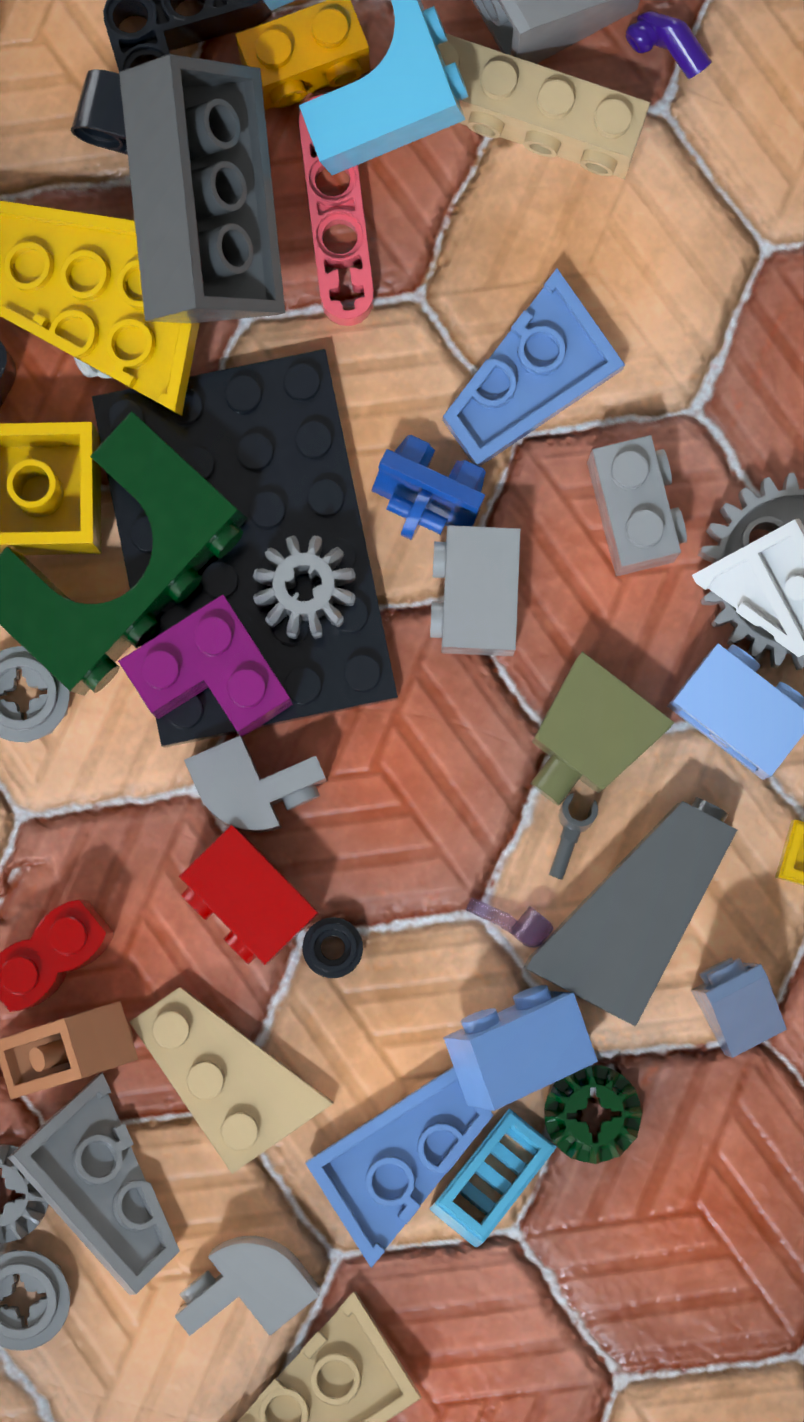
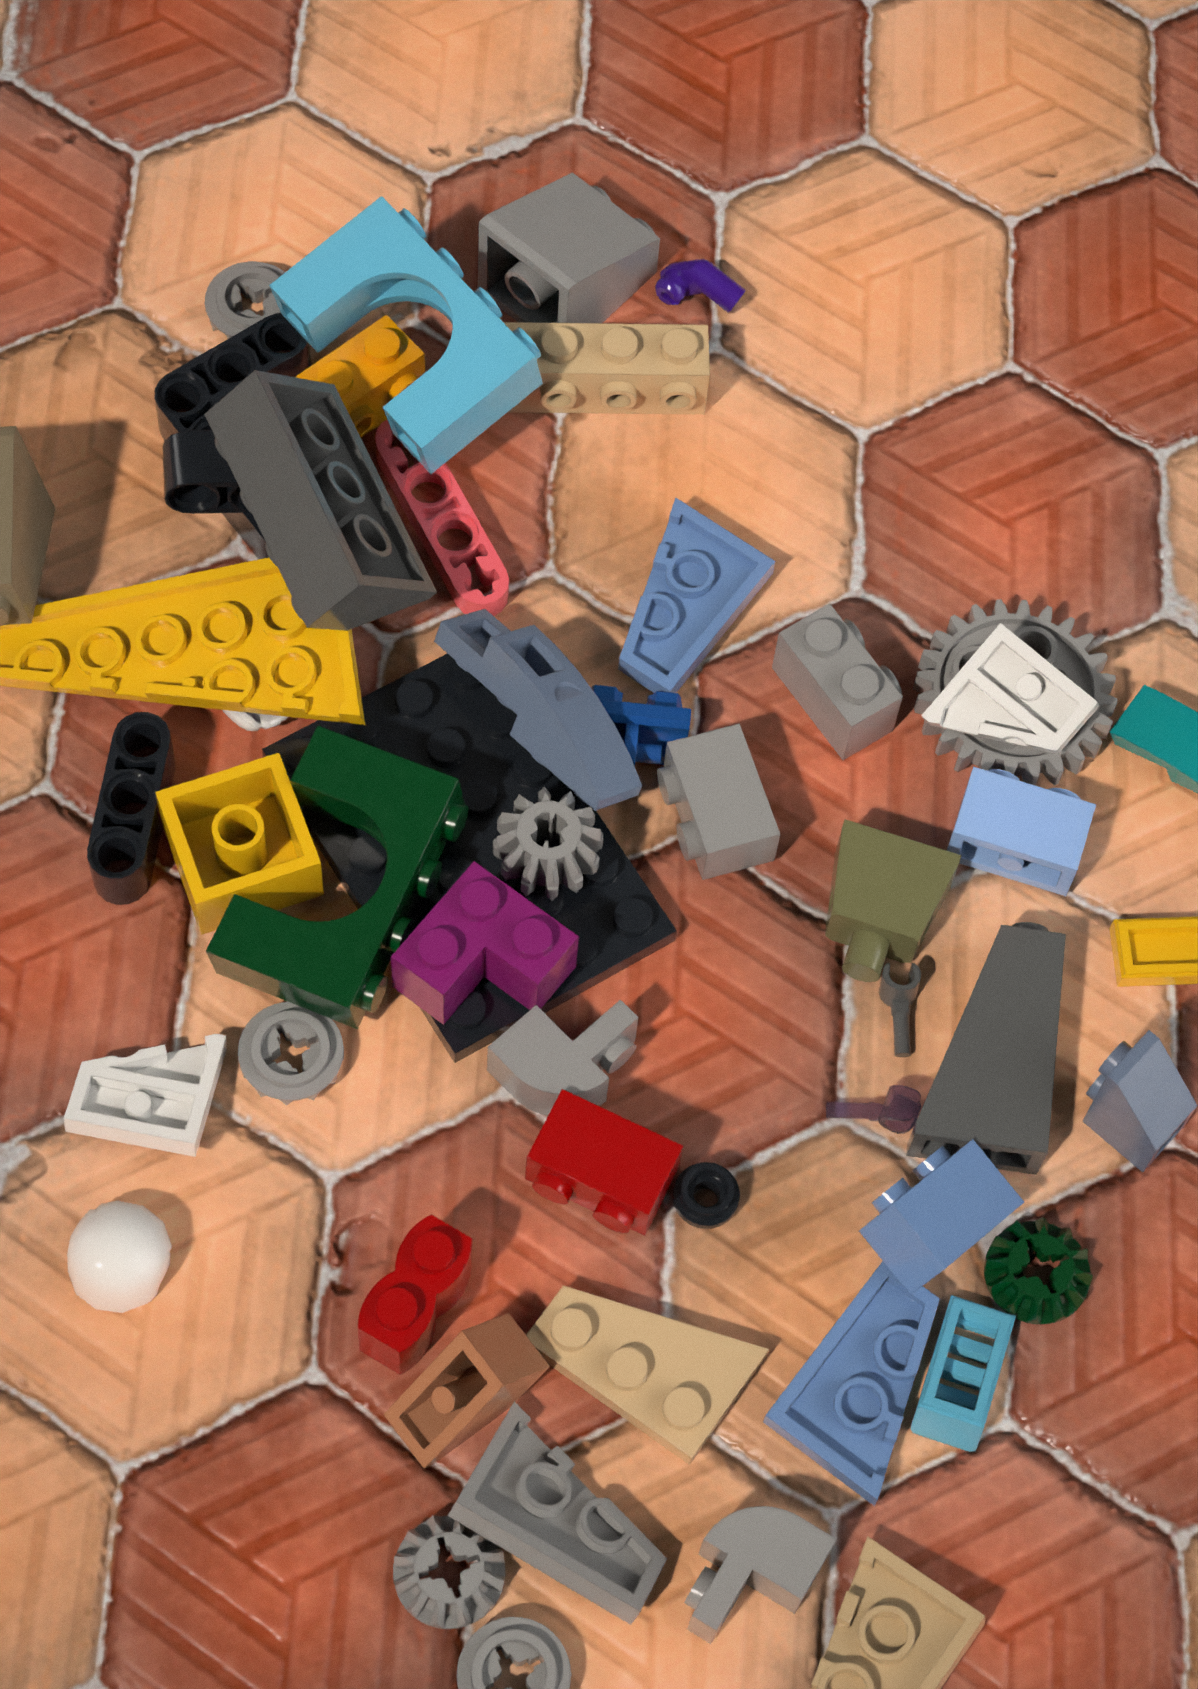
camera: 25 degrees left, 20 degrees down
none -> sand blue slope [434,609,642,811]

